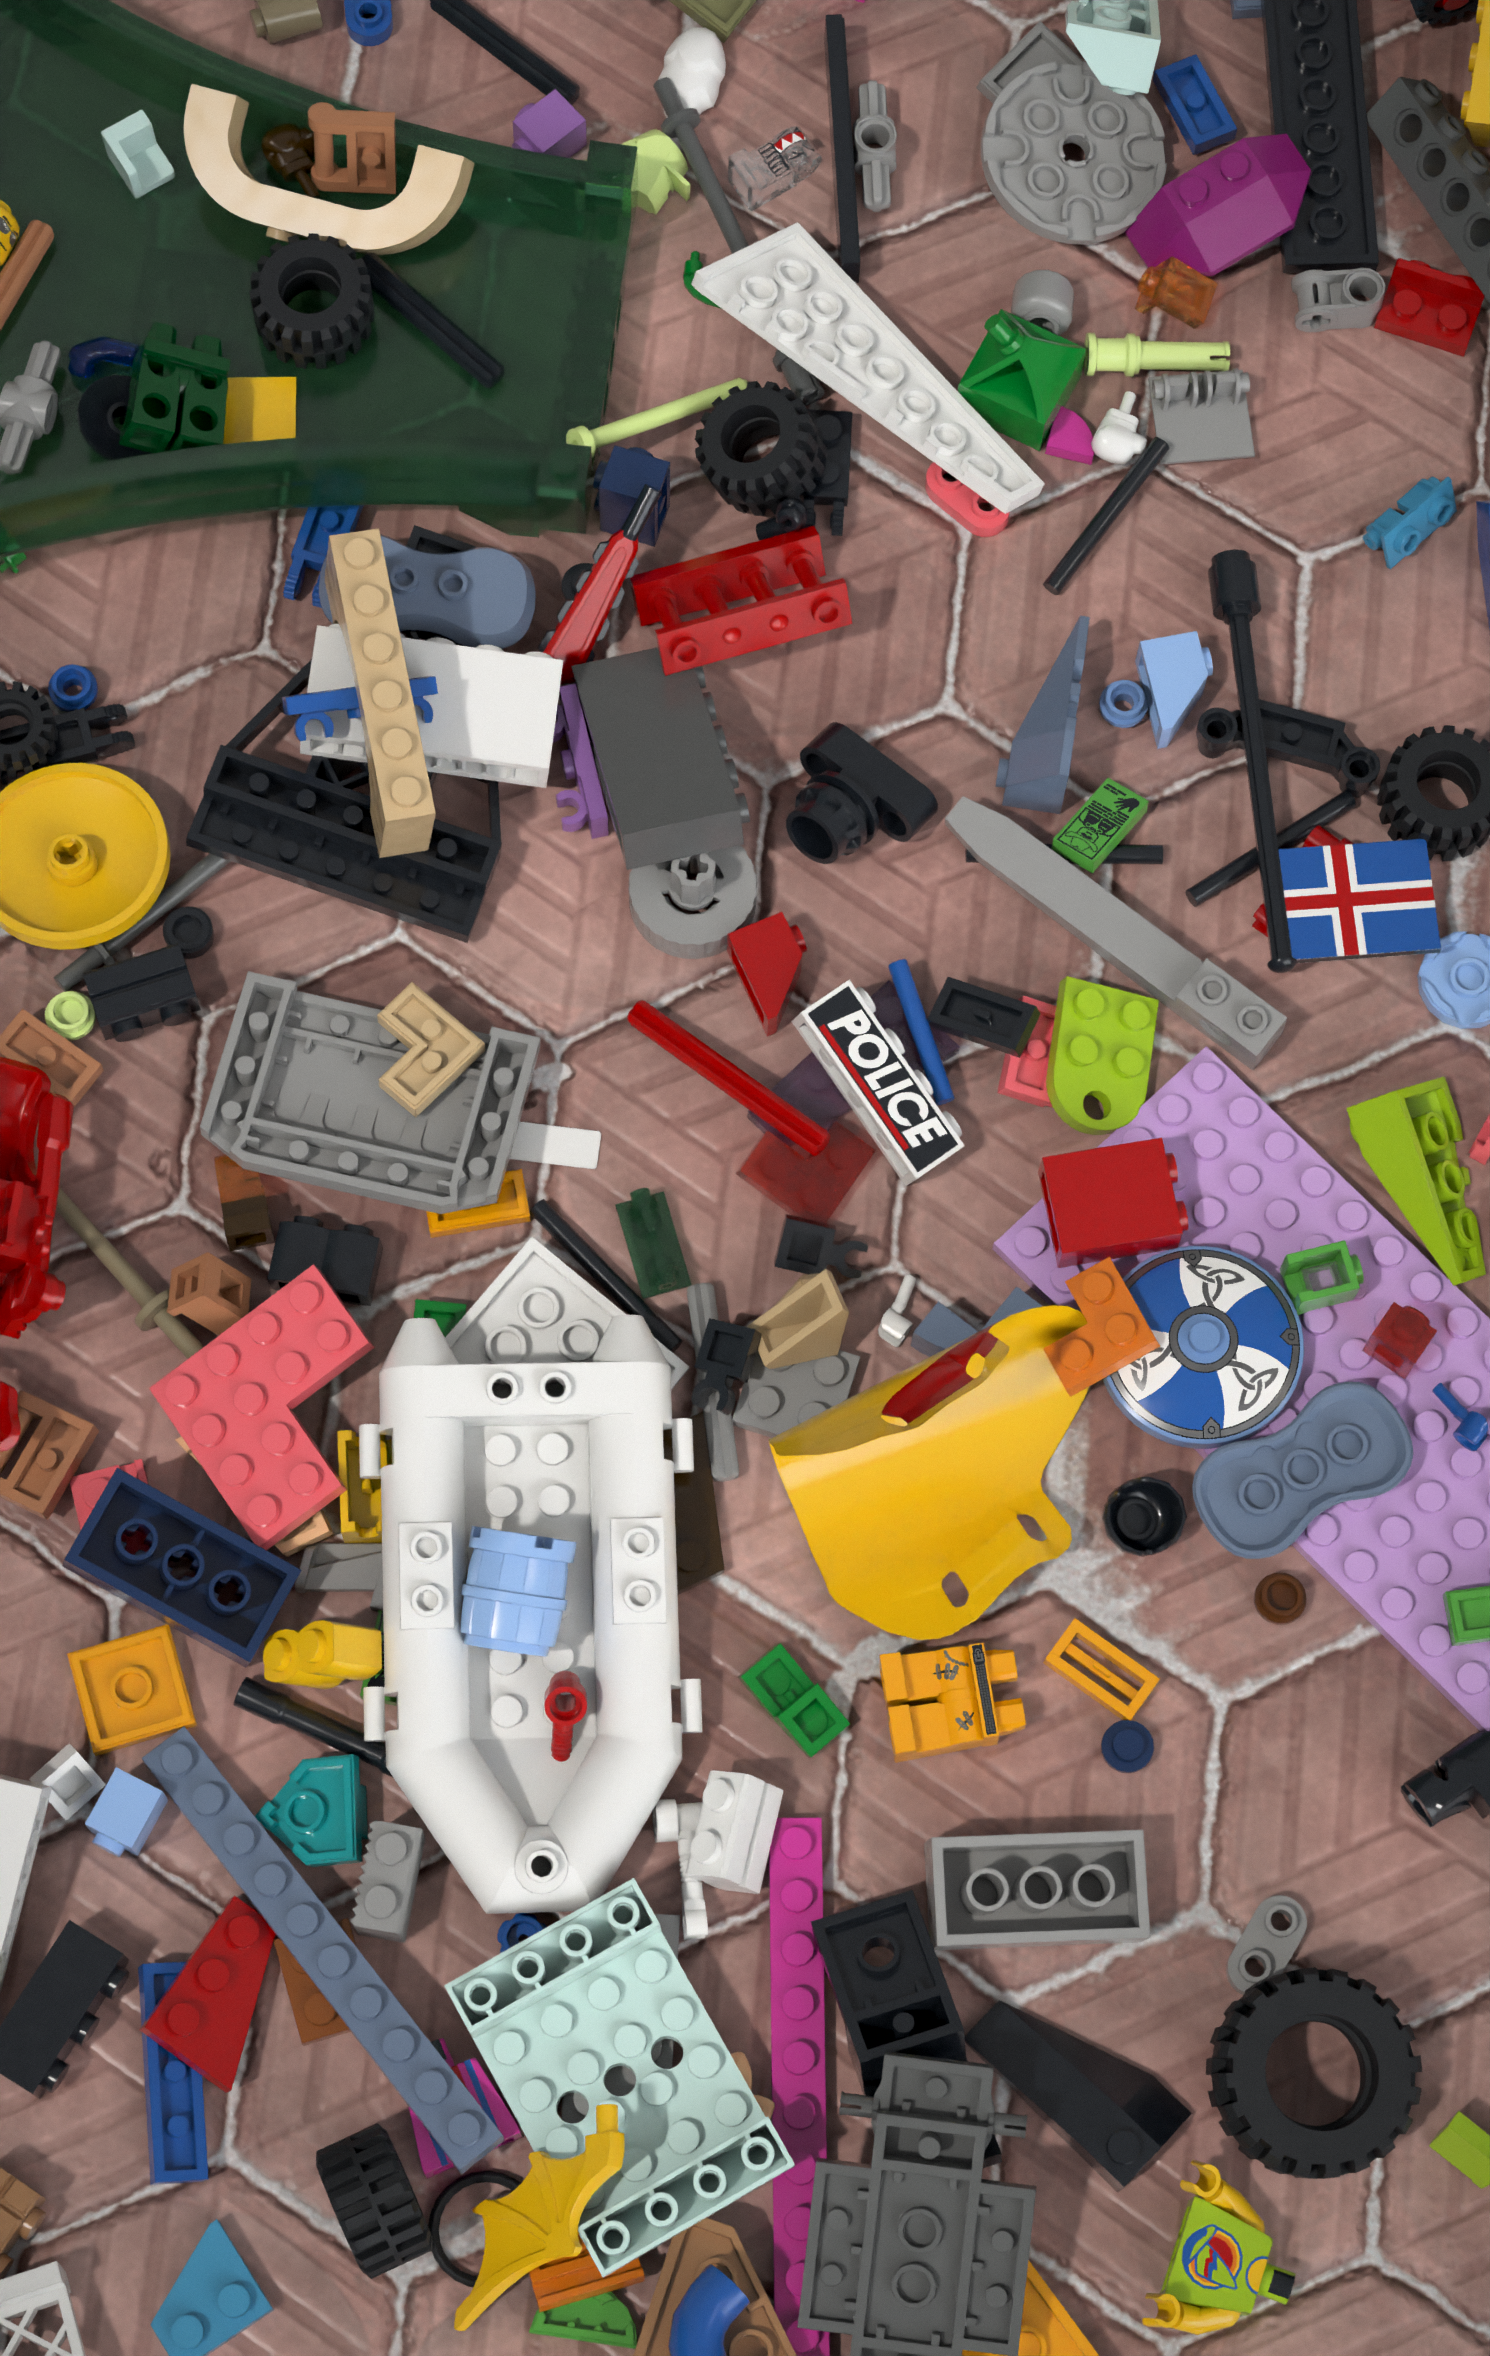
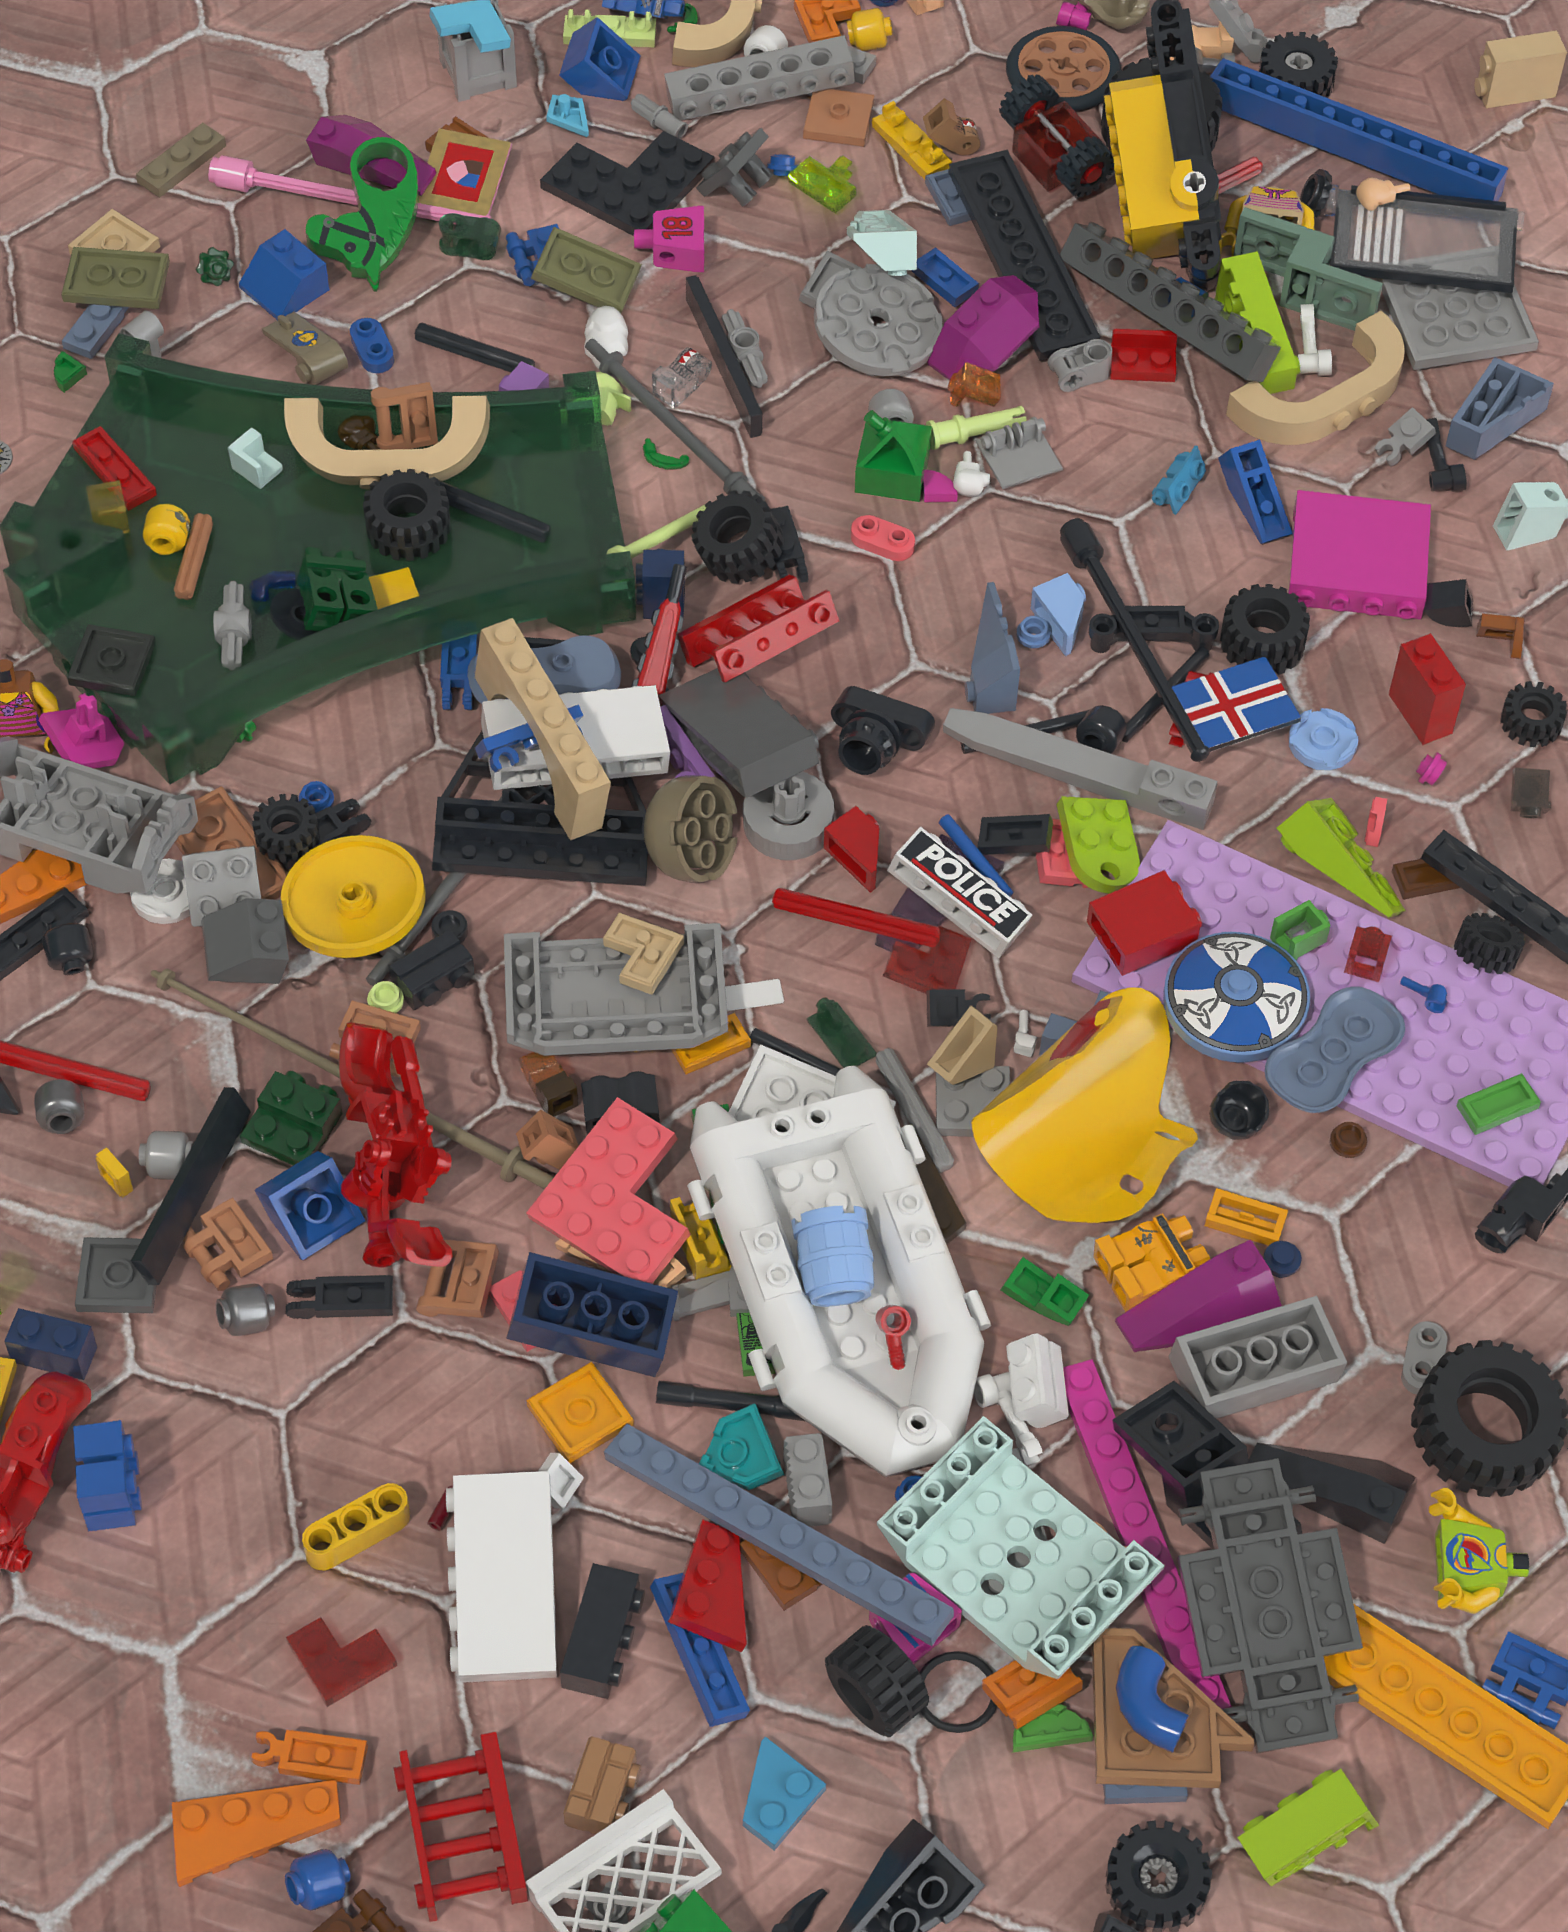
camera: 15 degrees left, 15 degrees down
light blue brick [85,1767,168,1857] -> none
yellow brick [263,1620,382,1689] -> none
yellow animal [454,2104,625,2331] -> none
white wing [691,222,1045,514] -> none
black plate [692,1318,762,1415] -> none
black arm [756,498,808,540] -> none
black bar [1043,437,1170,595] -> none
orange plate [1043,1256,1160,1397] -> none
bright green tile [1052,778,1149,873] -> none
none -> dark tan cylinder [644,775,738,882]
none -> black head [1076,705,1127,754]
none -> magenta wedge [1115,1239,1282,1352]

